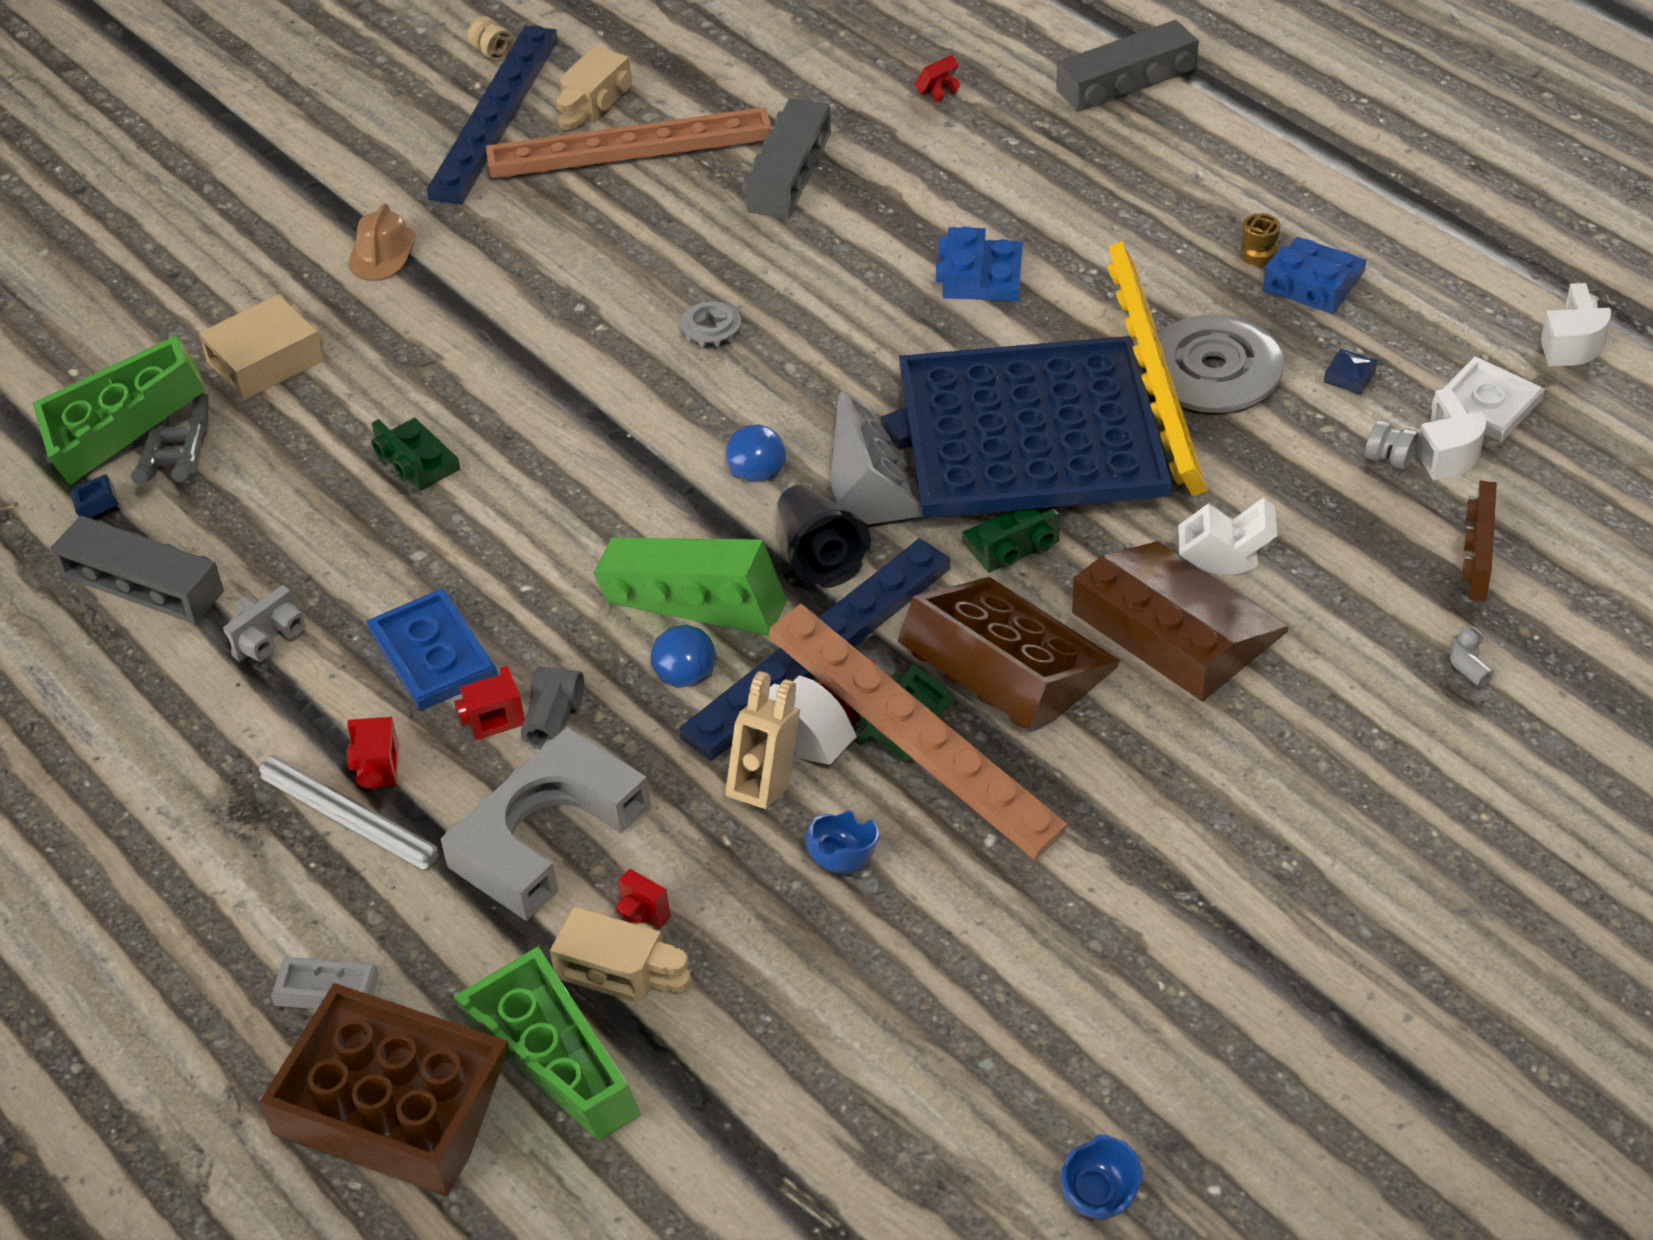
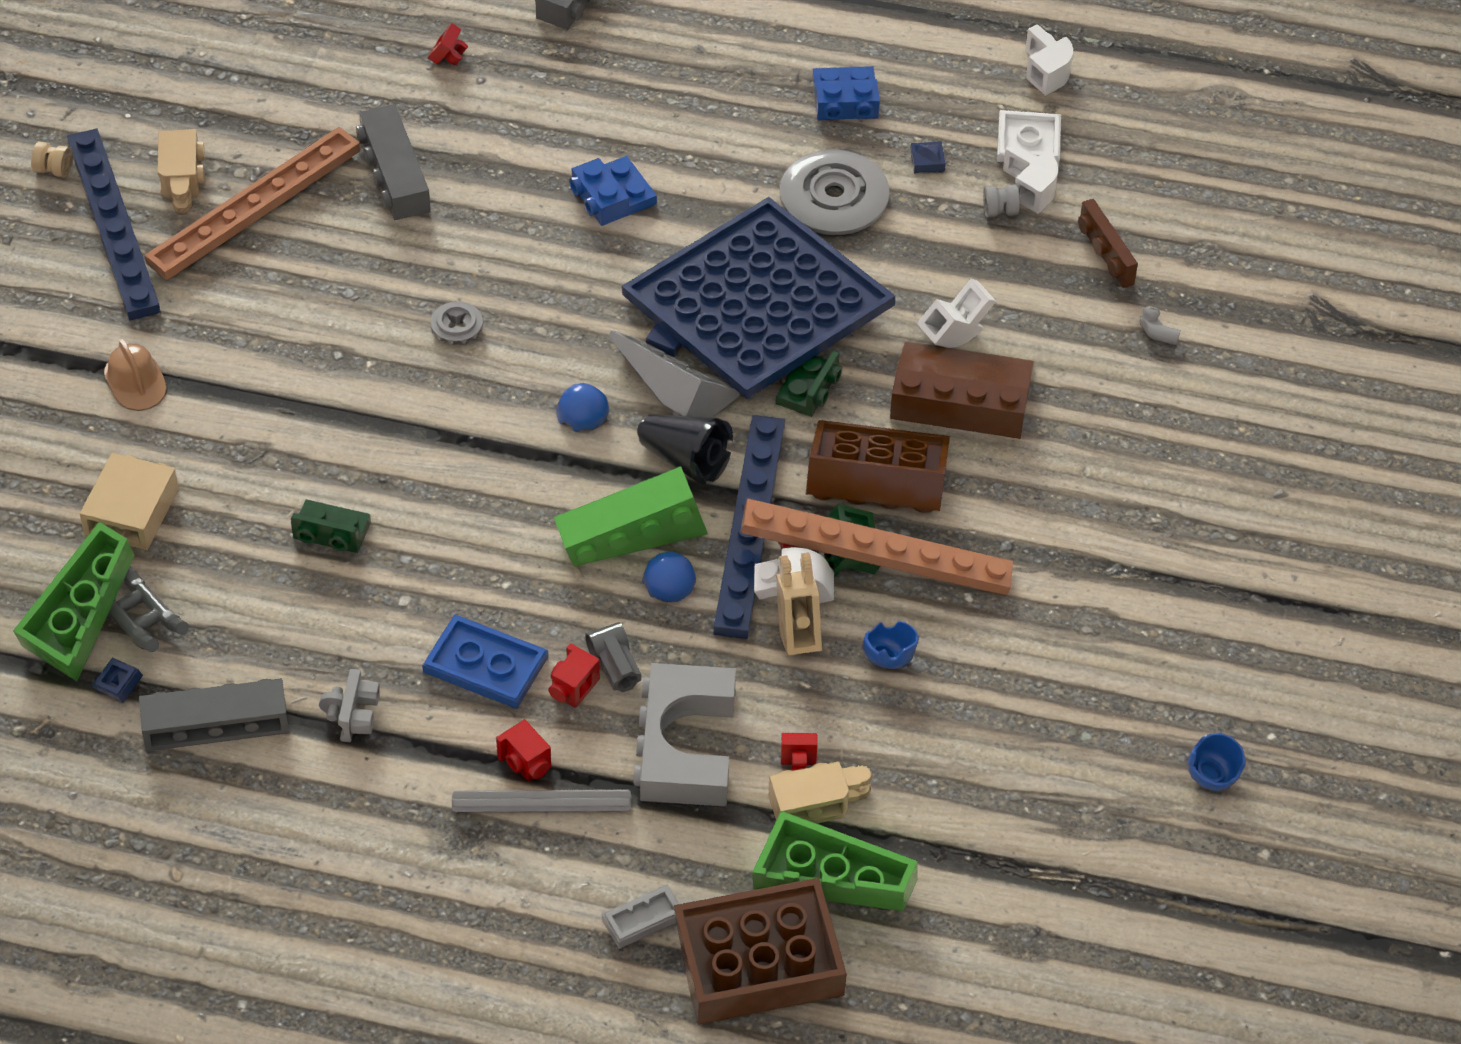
camera: 40 degrees left, 5 degrees up
yellow plate [1107,241,1208,497] -> none
pearl gold wheel [1240,213,1281,266] -> none

